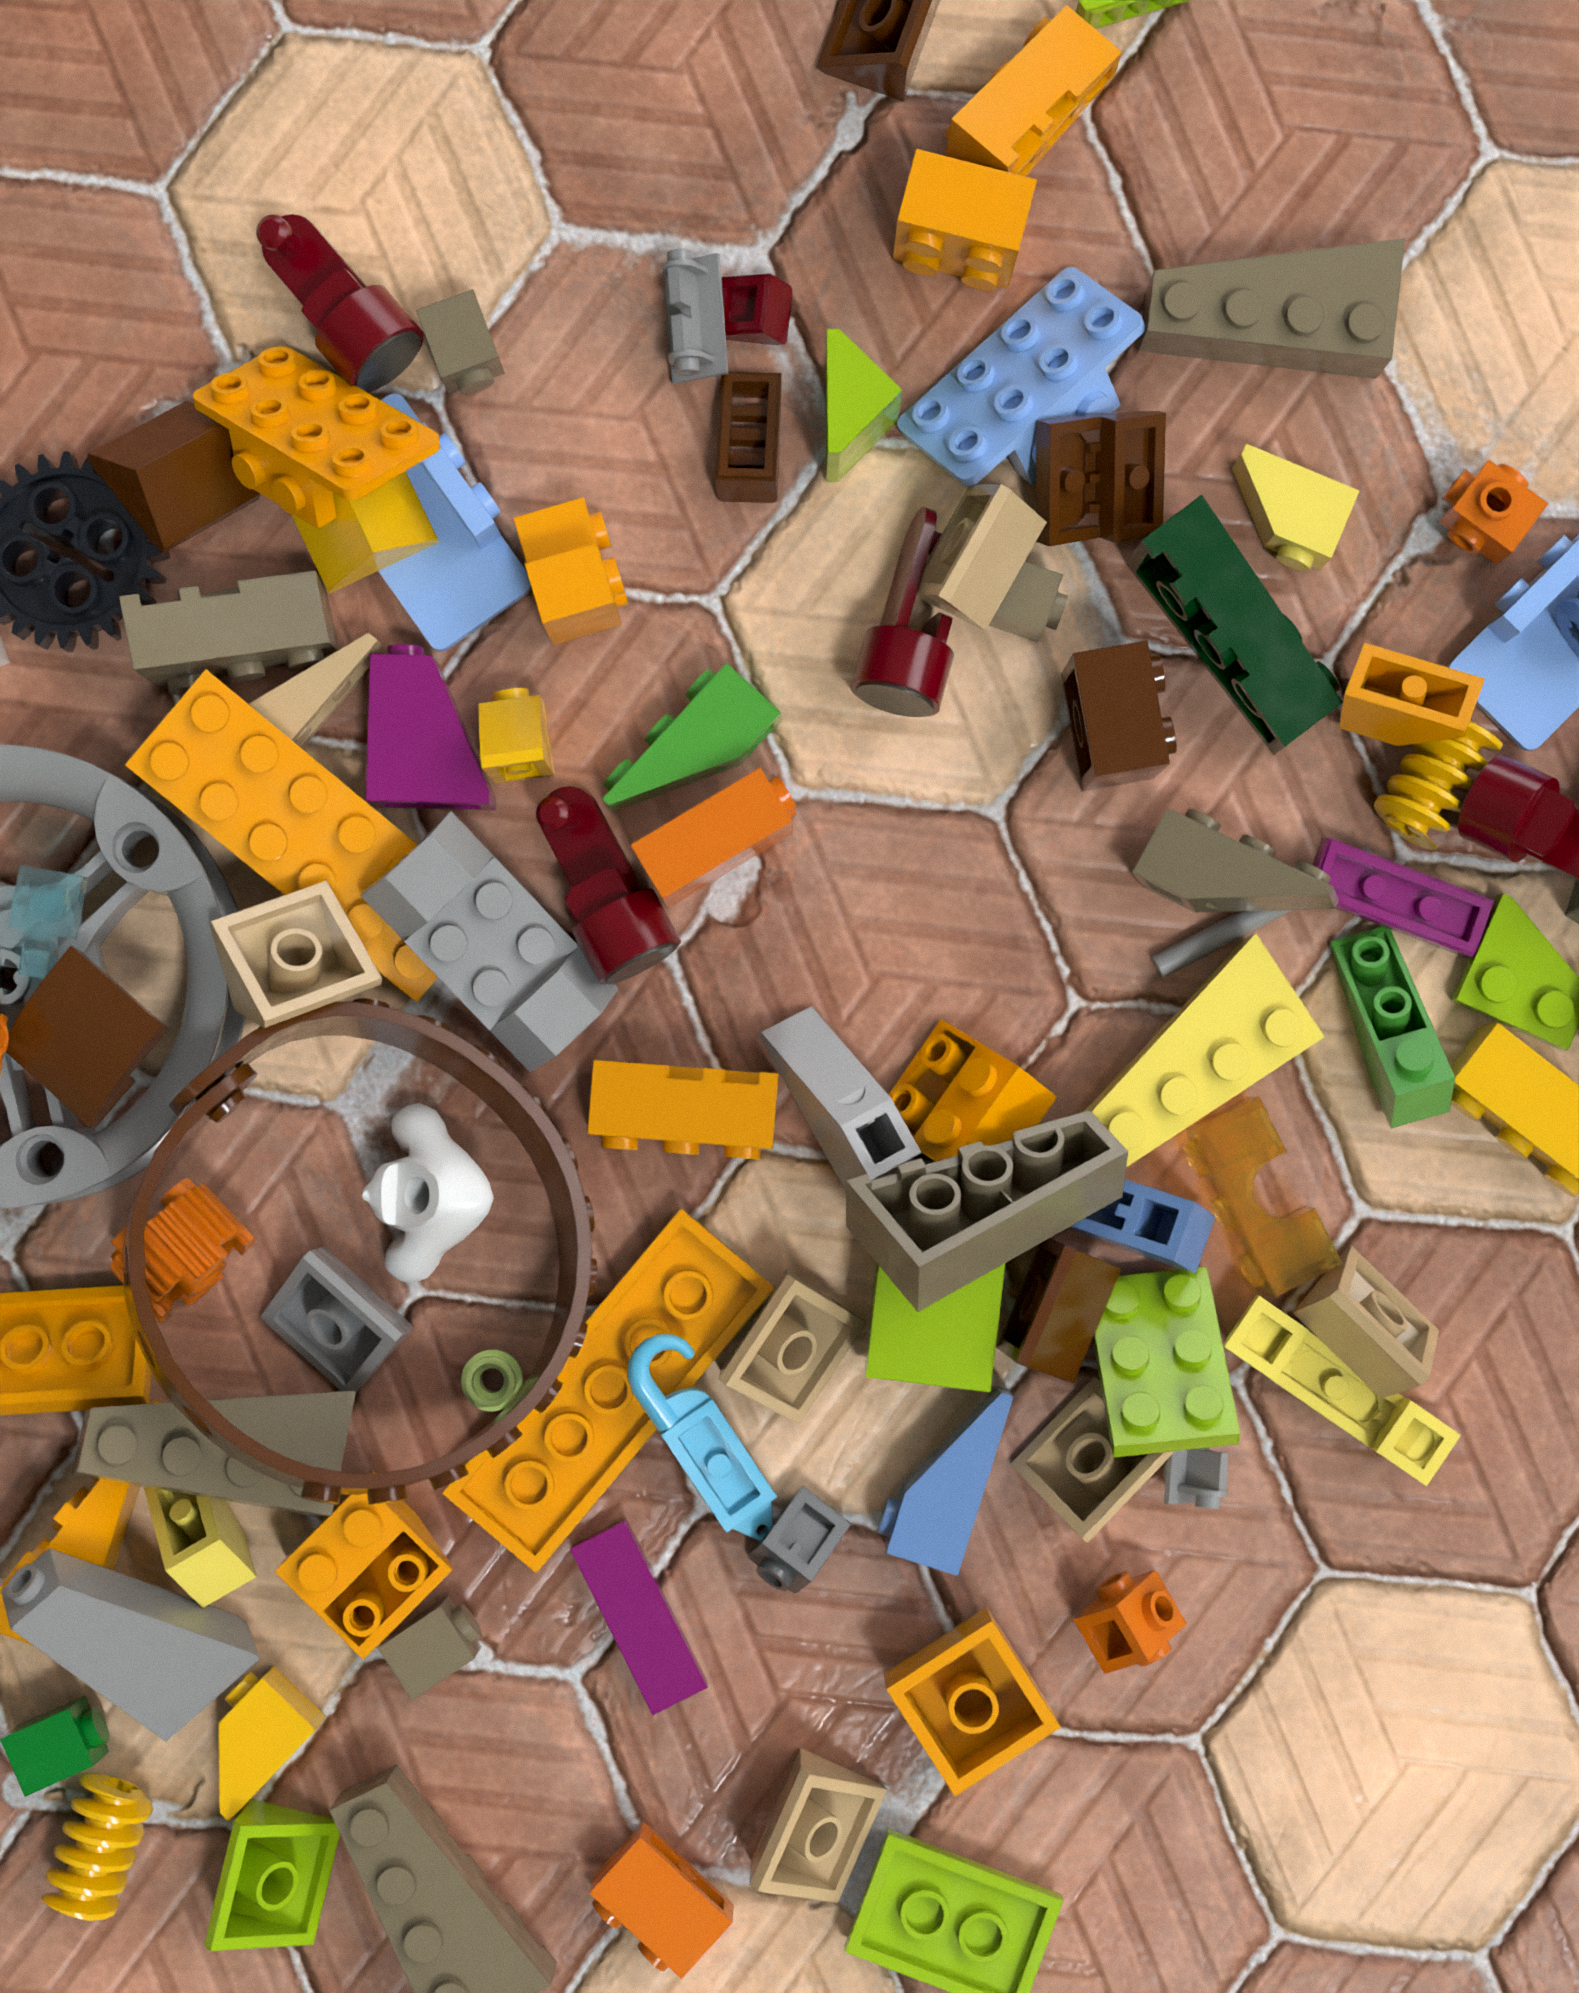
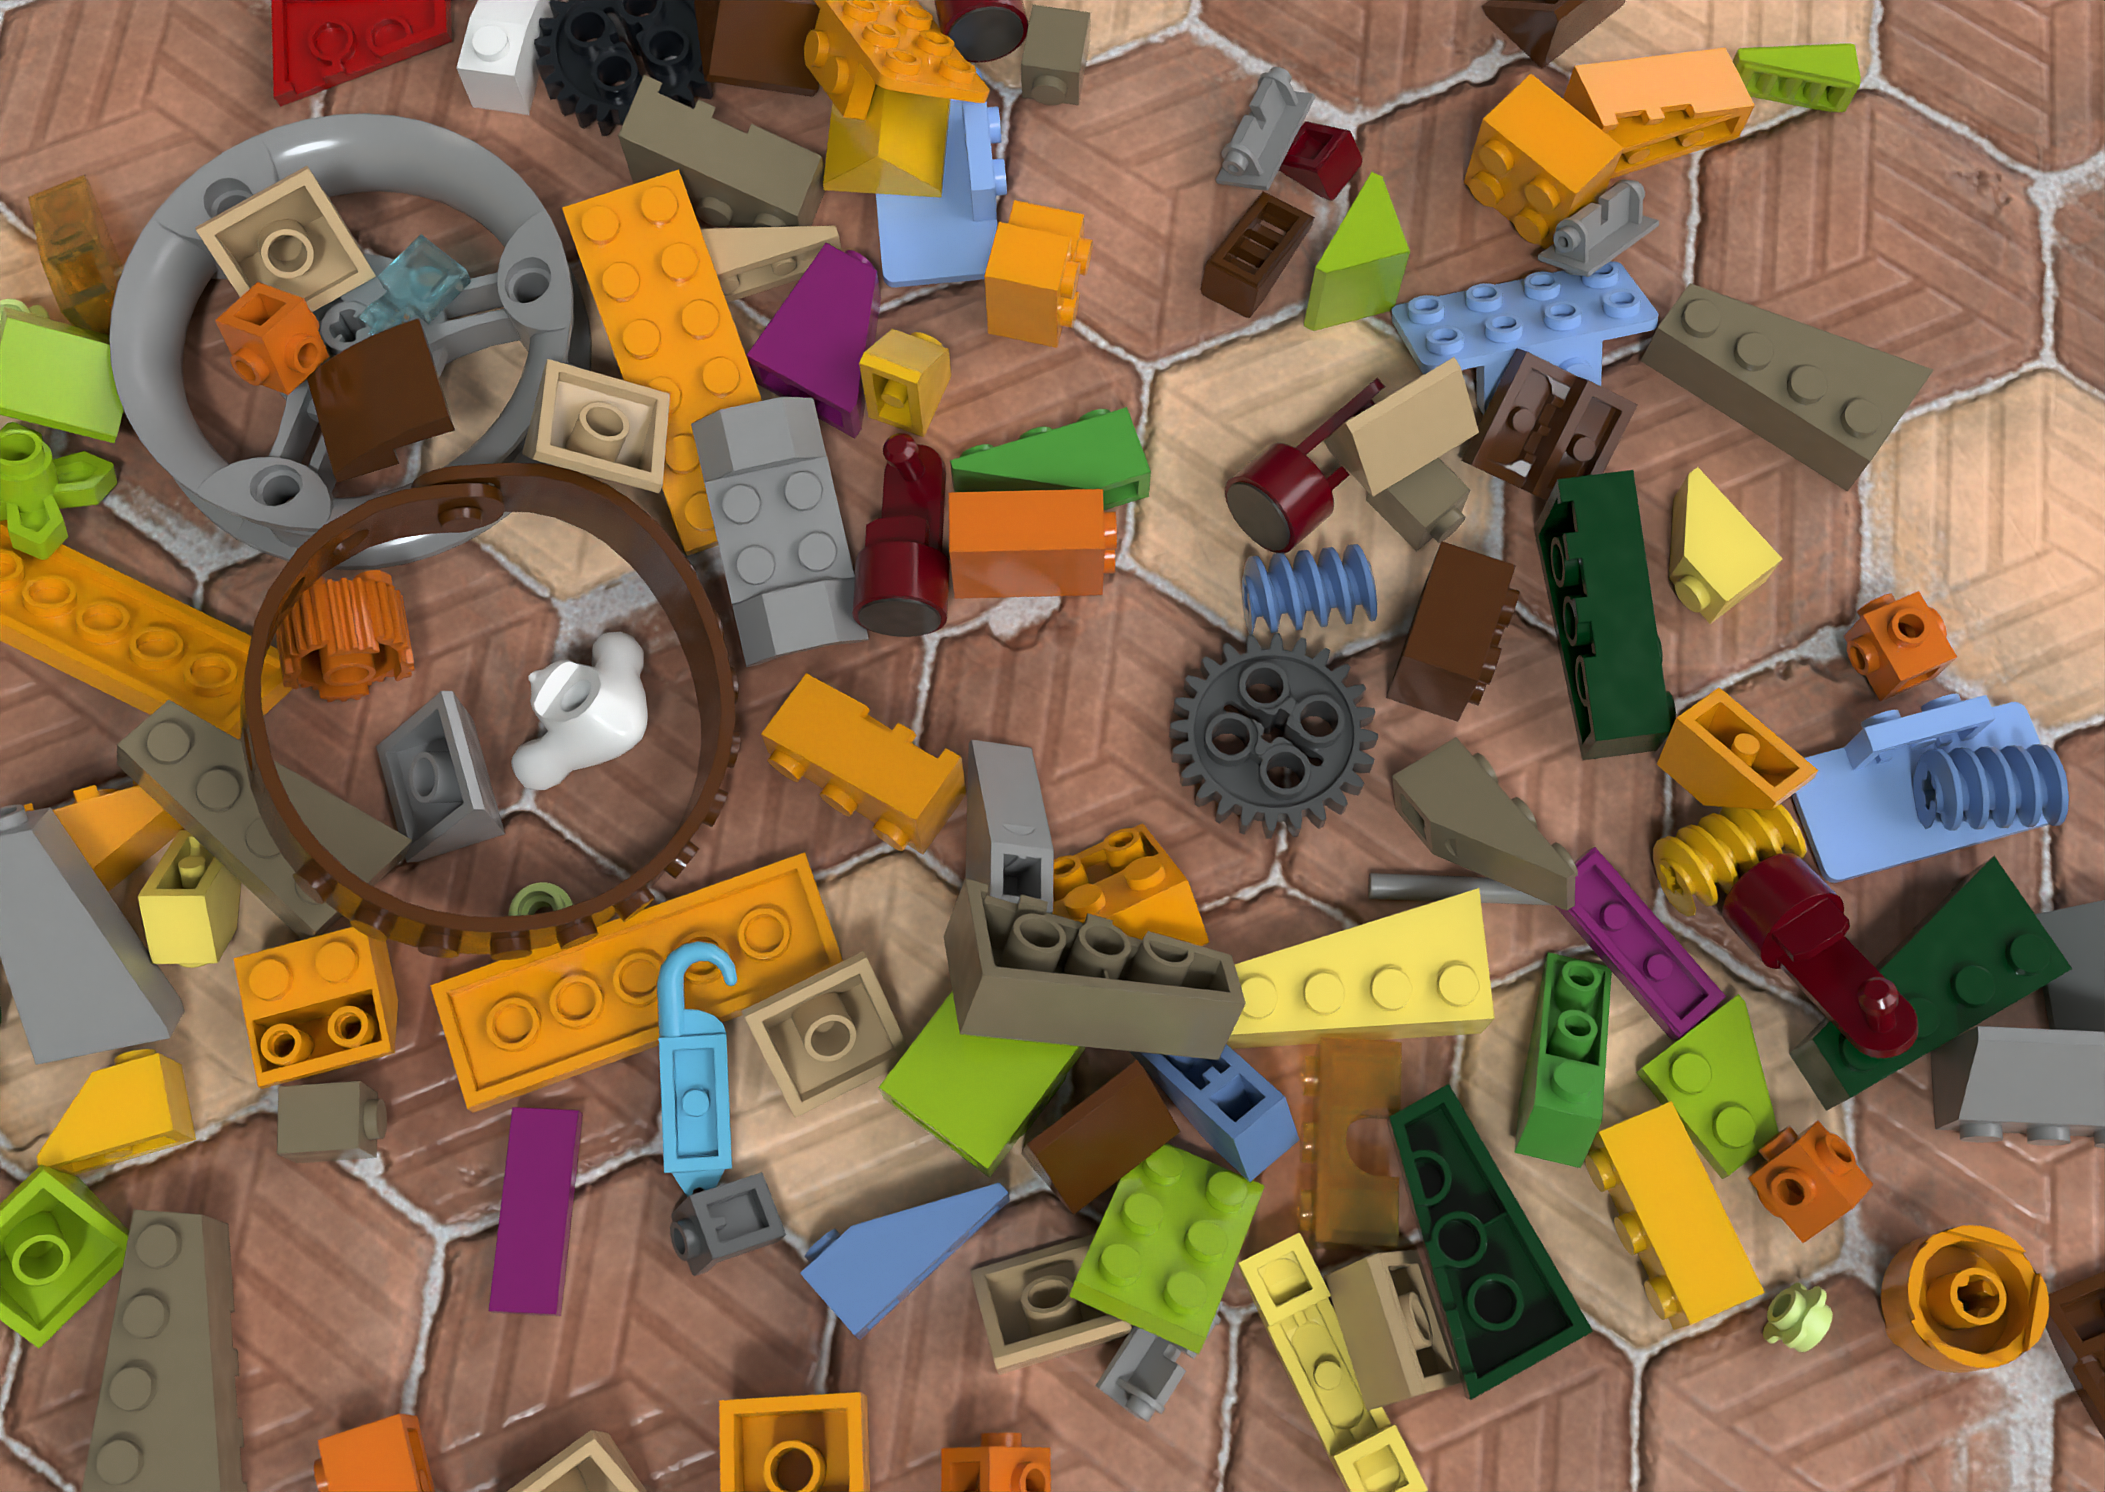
camera: 30 degrees right, 15 degrees down
none -> dark grey gear [1169,633,1378,839]
none -> medium blue piece [1242,544,1377,635]
none -> dark green wedge [1387,1084,1593,1400]
none -> light grey hinge [1538,179,1659,277]

